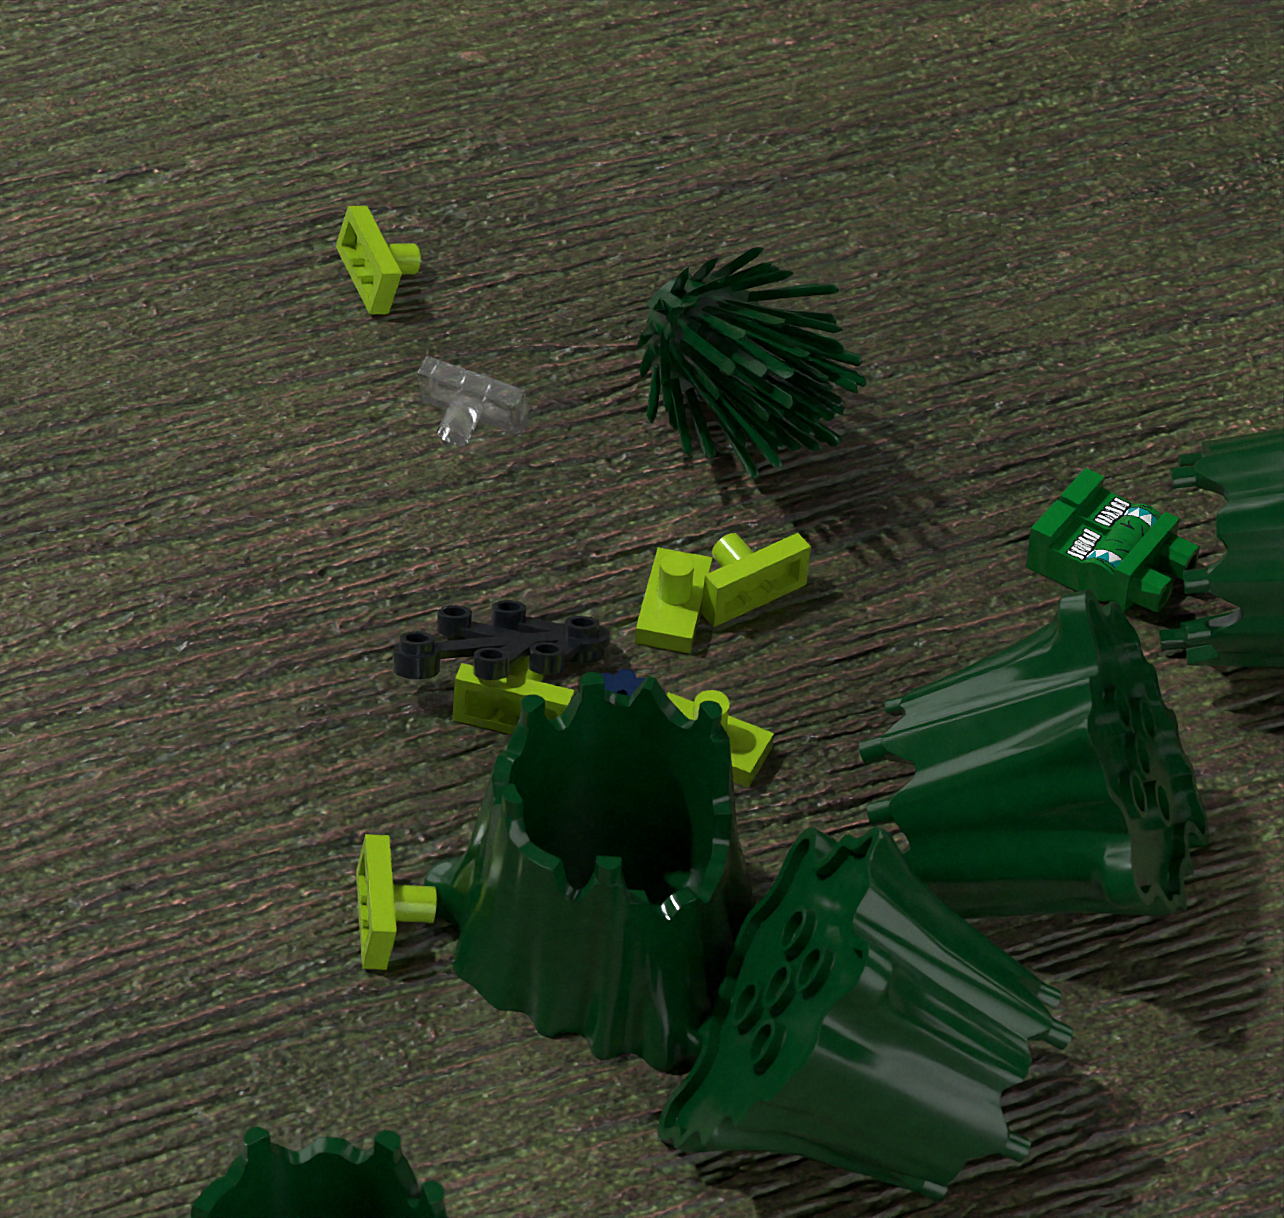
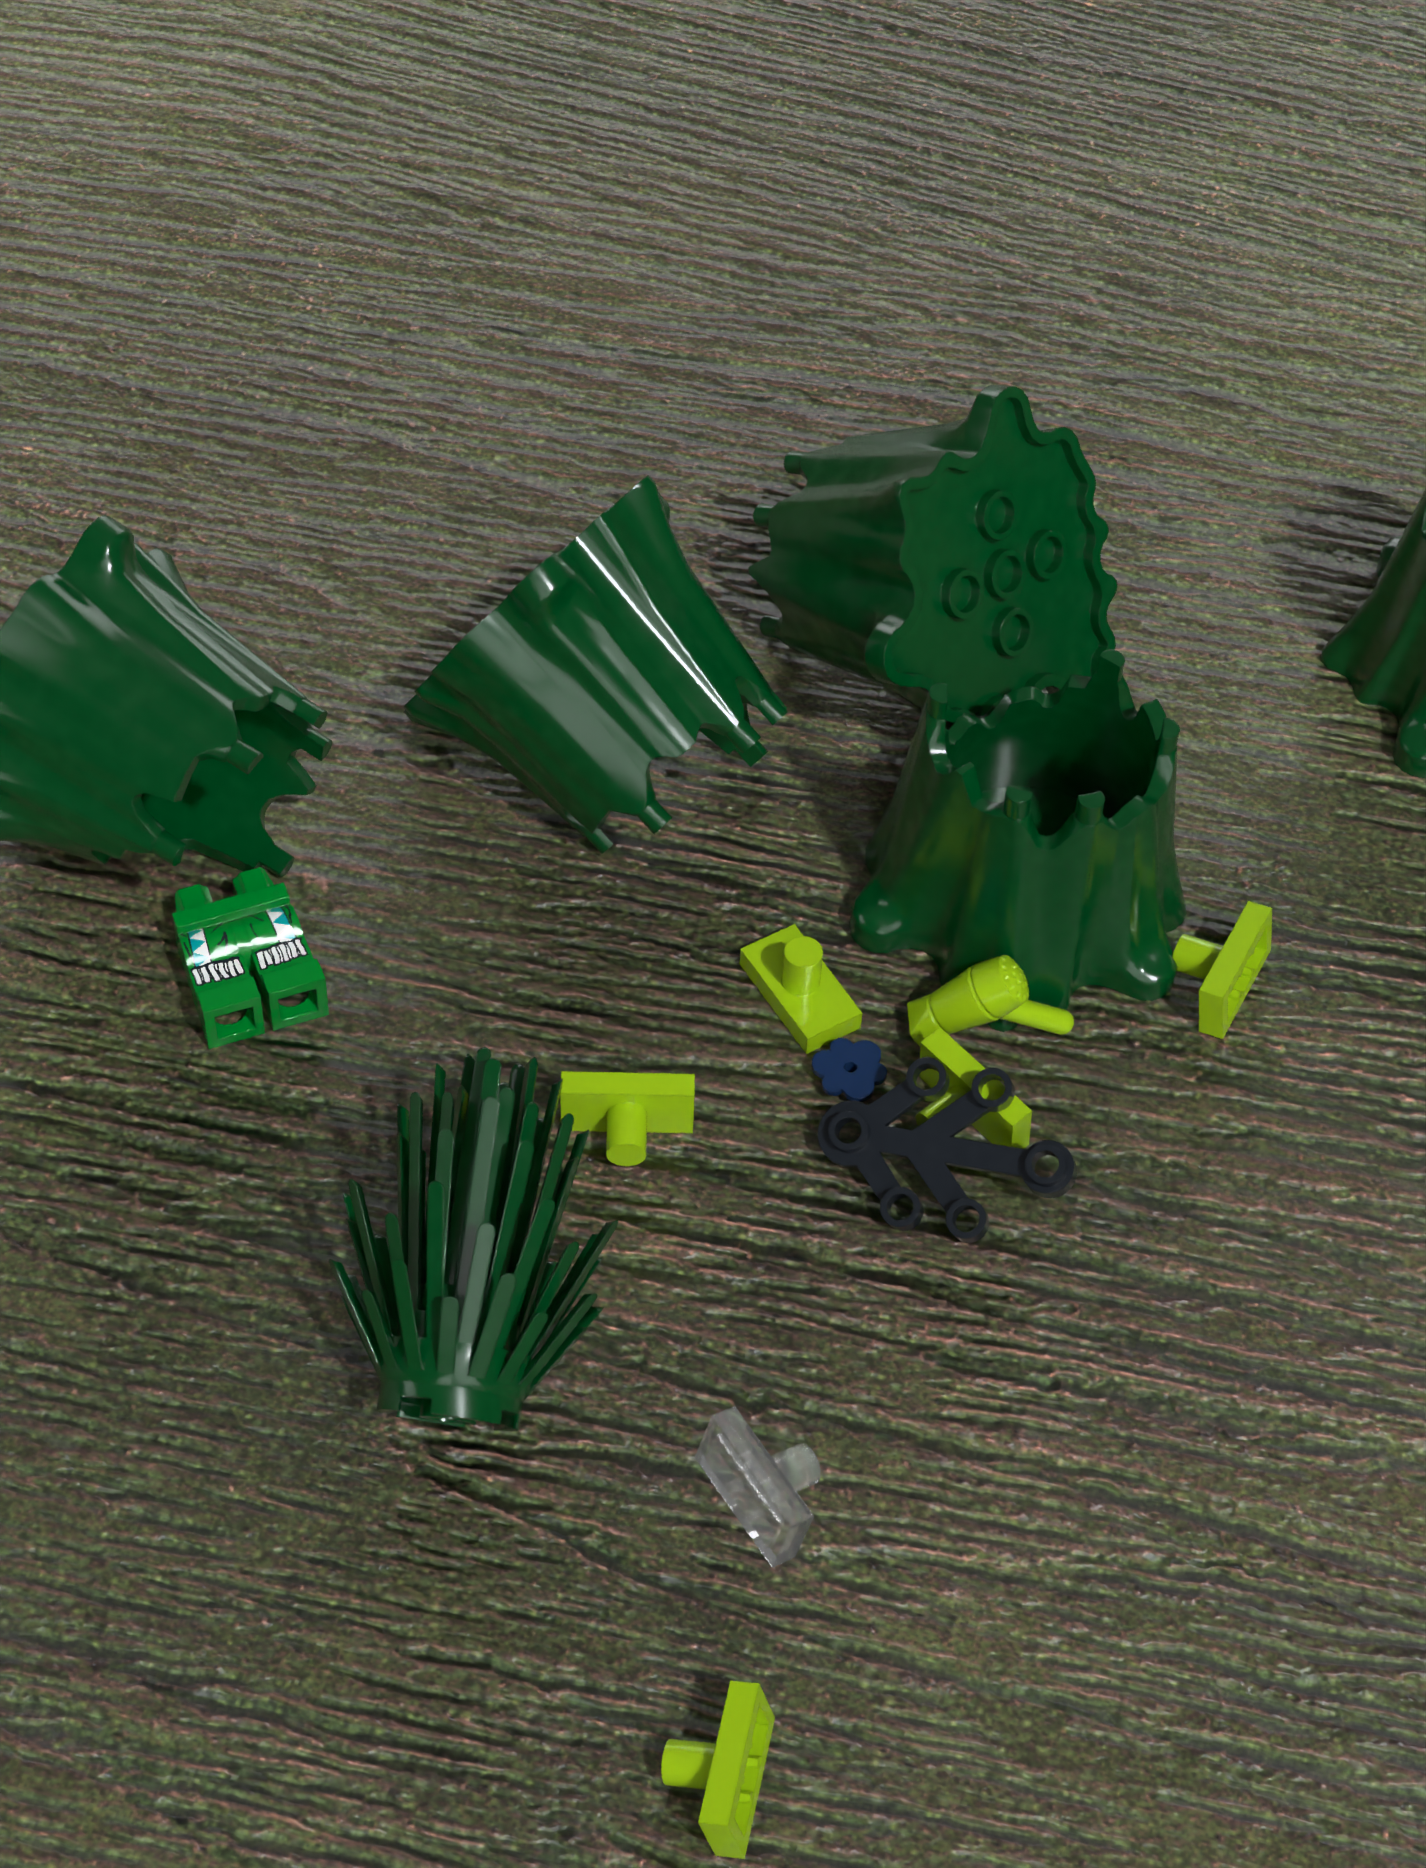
camera: 145 degrees left, 5 degrees up
lime tile [635,547,713,654] -> none

